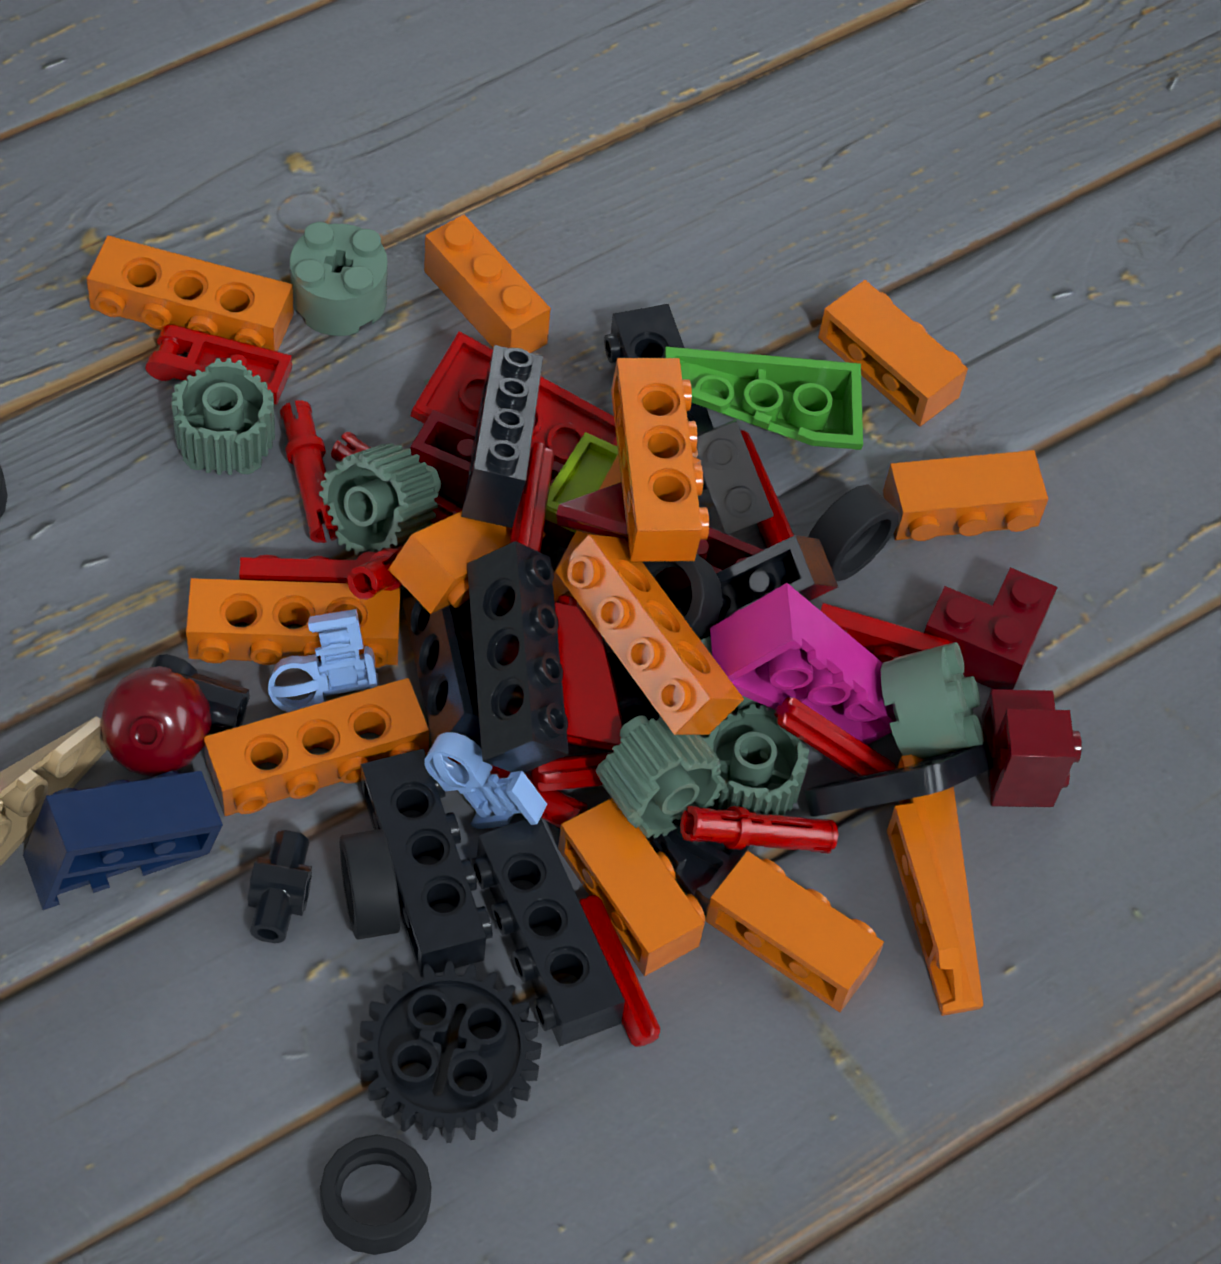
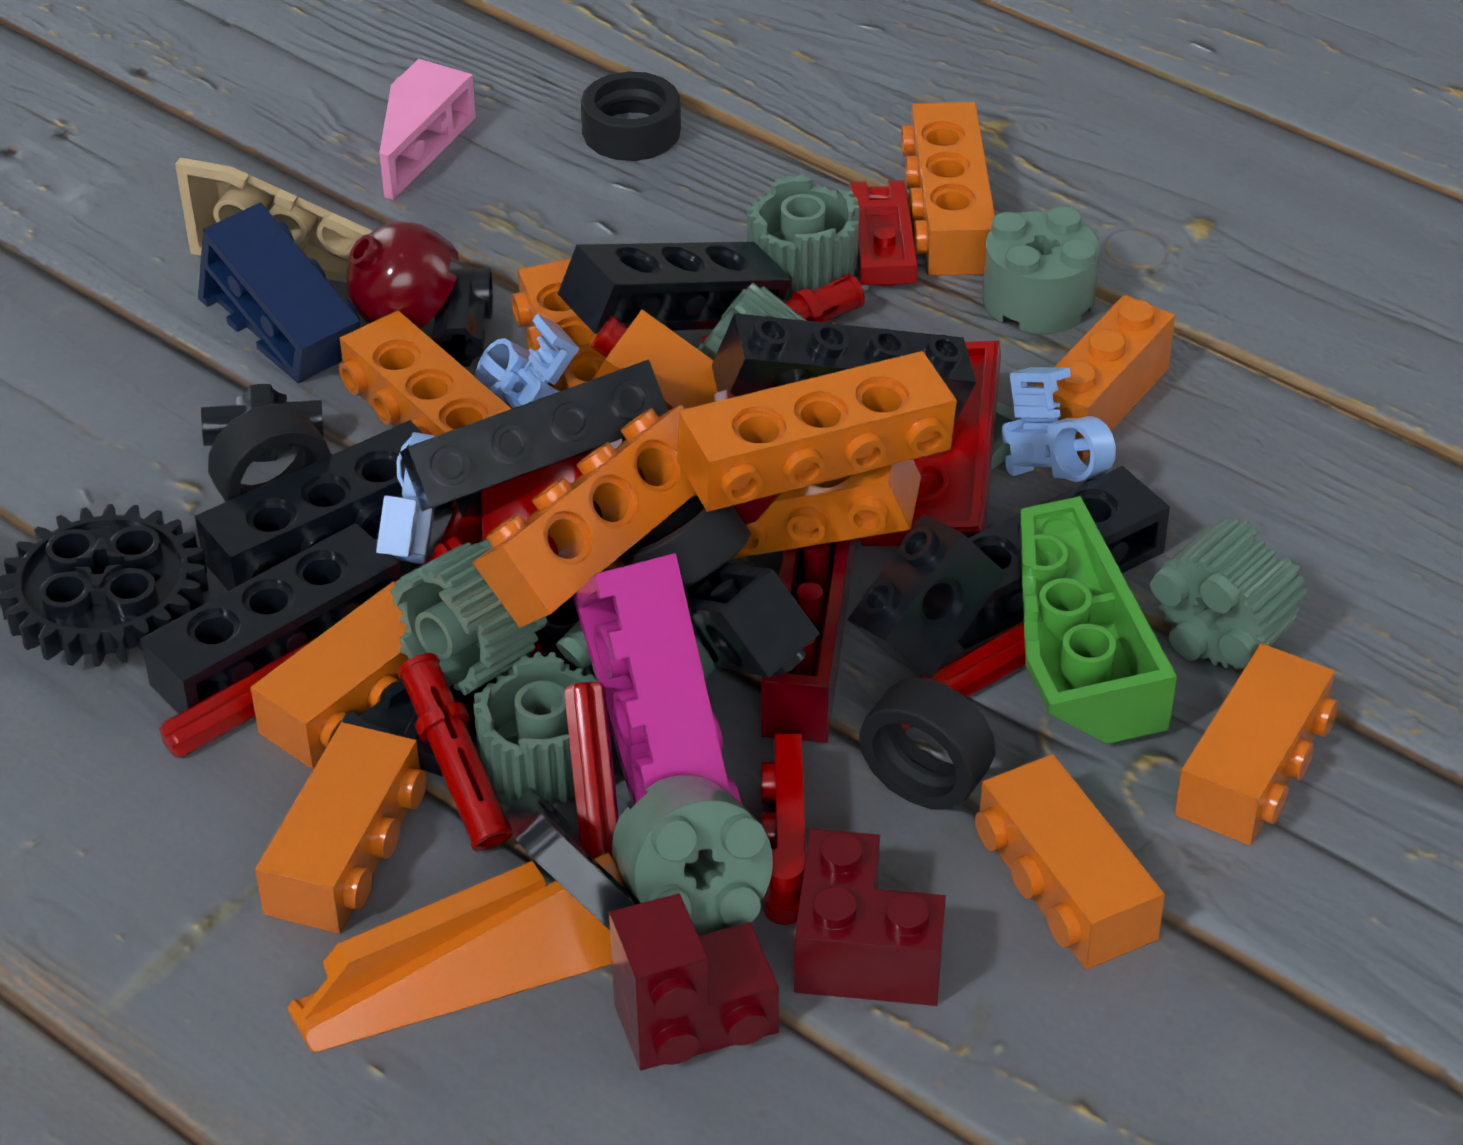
camera: 80 degrees right, 15 degrees down
none -> black brick [558,242,792,334]
none -> light blue piece [1002,367,1116,482]
none -> sand green brick [1150,518,1307,669]

